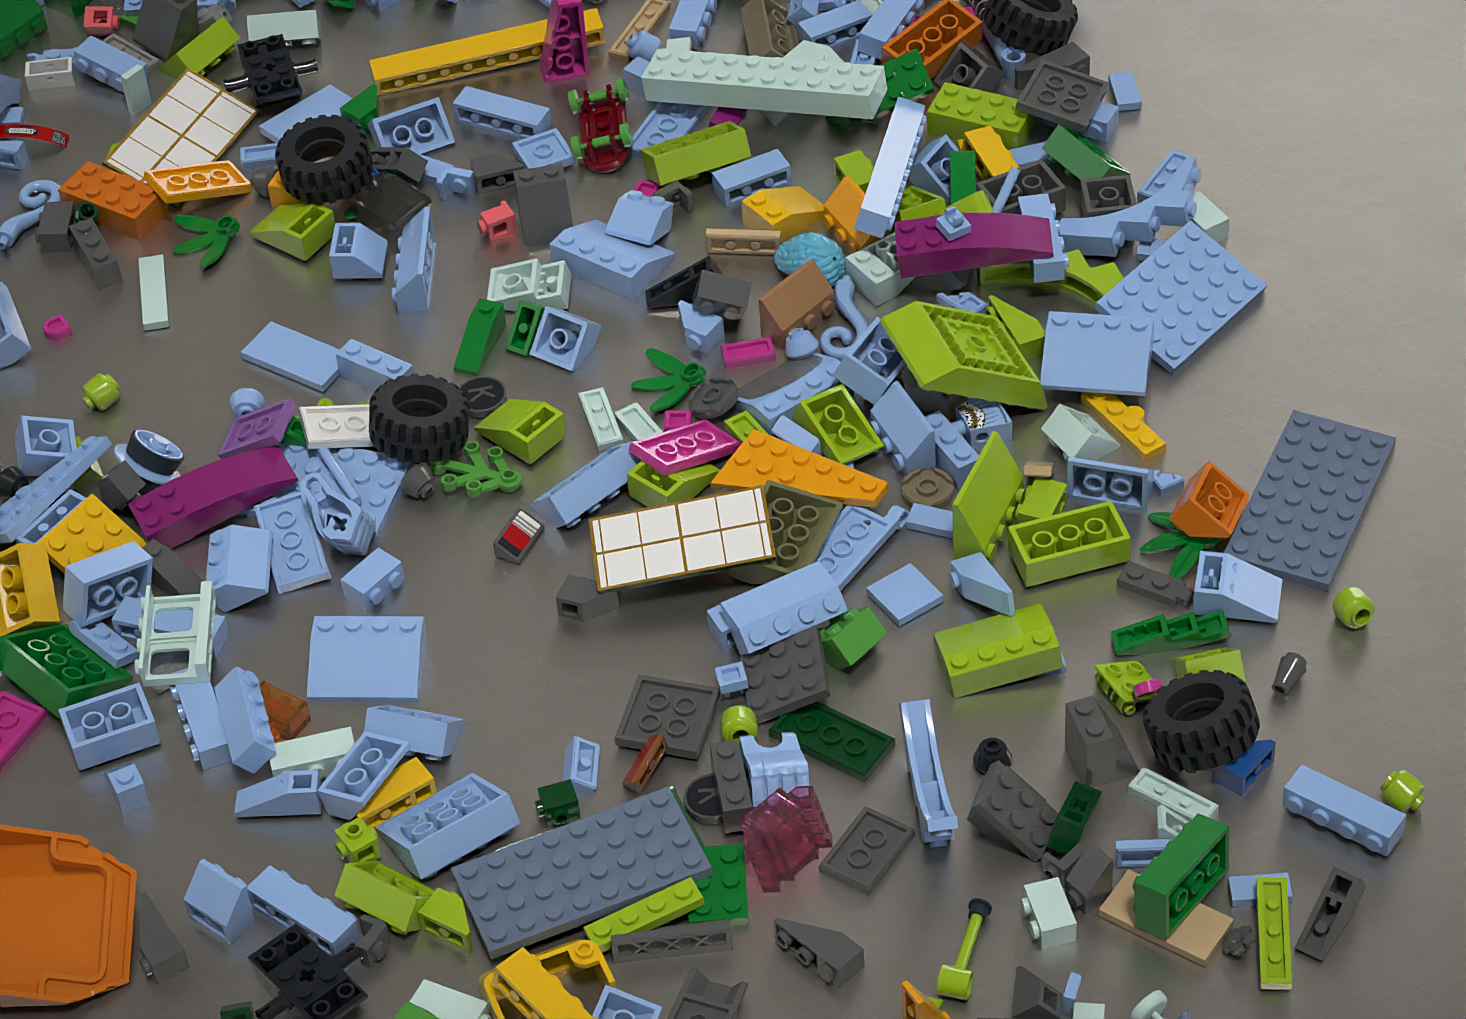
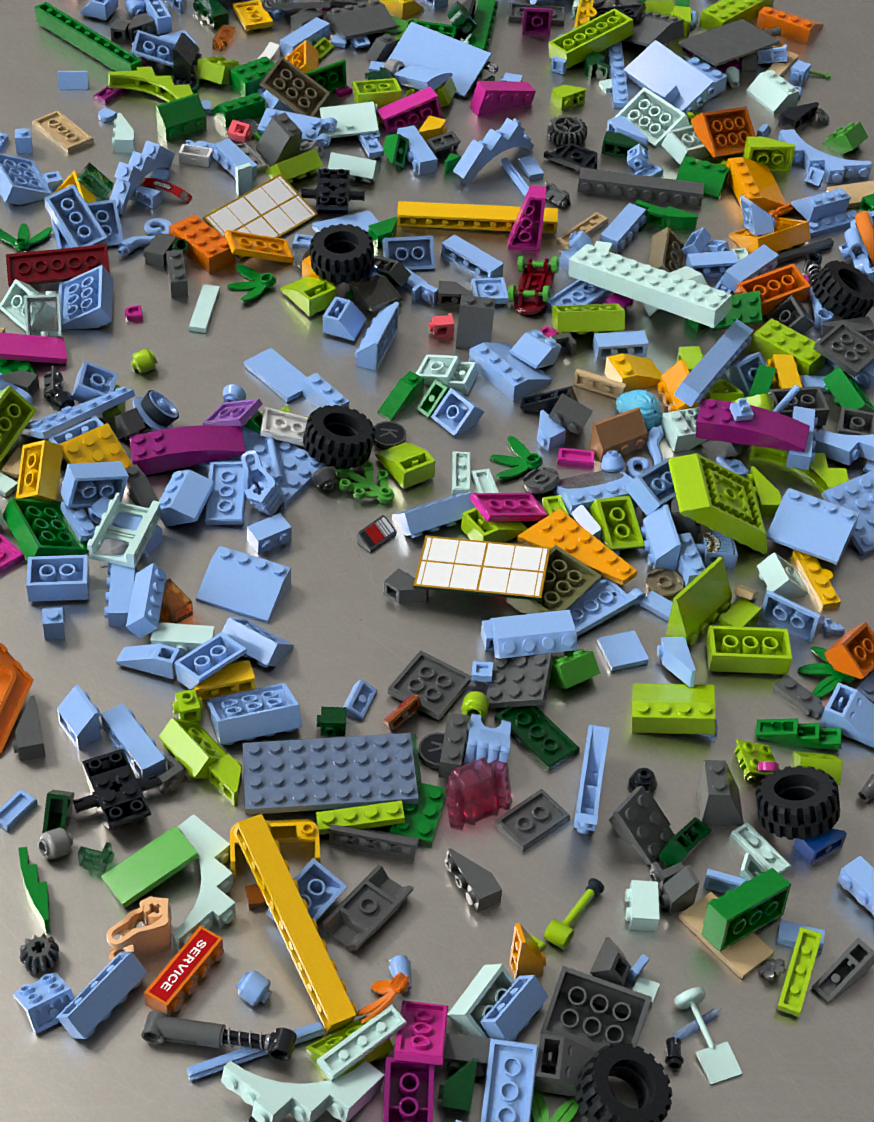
camera: 10 degrees right, 0 degrees up
dark pink tile [664,410,692,432] -> none

